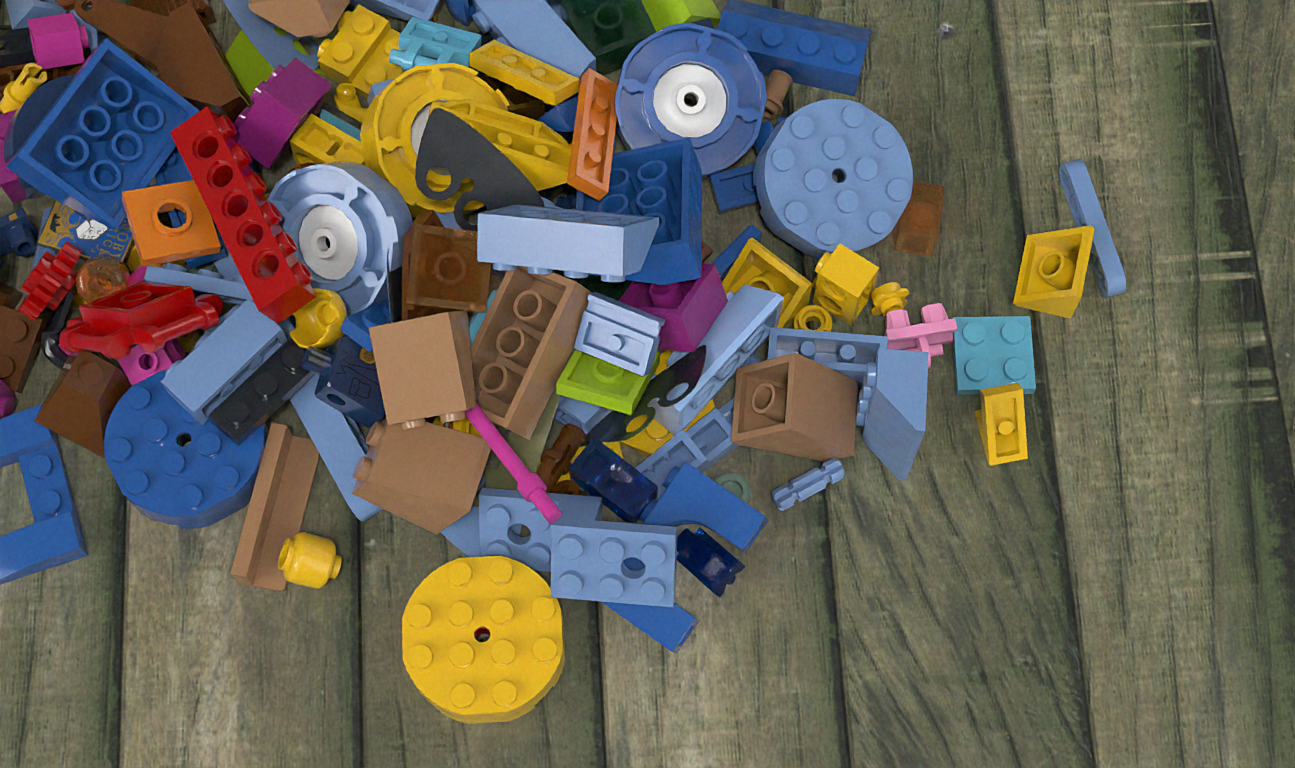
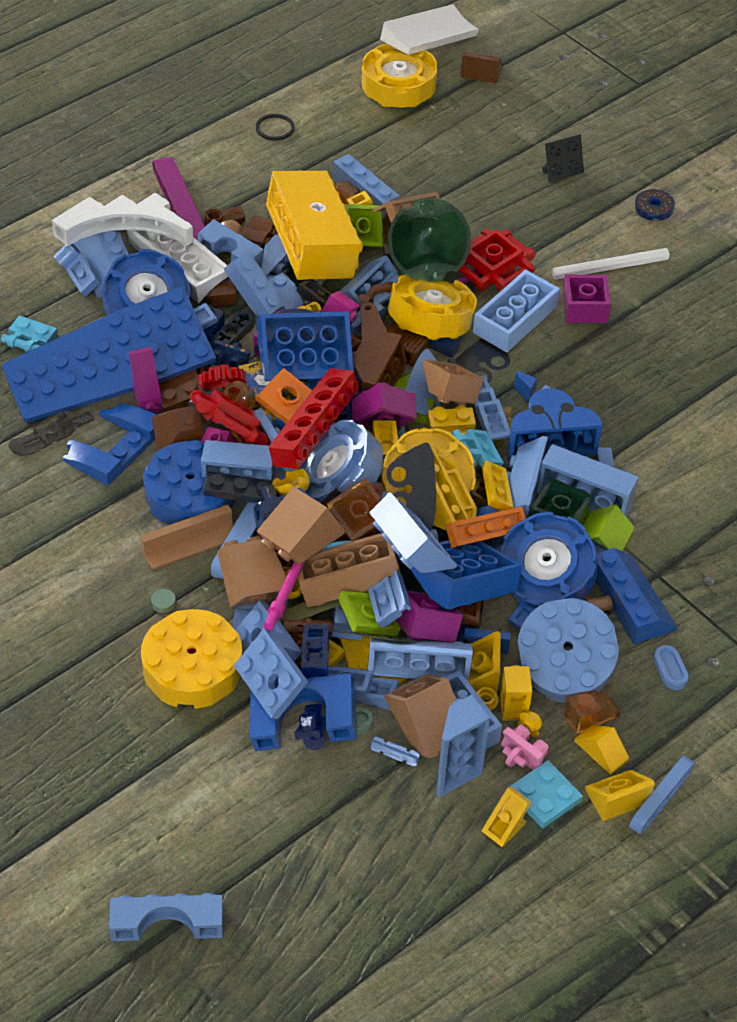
camera: 50 degrees right, 20 degrees down
yellow head [278,532,341,589] -> none
none -> sand green tile [151,589,176,613]
none -> yellow slope [574,725,629,775]
none -> medium blue tile [654,645,689,690]

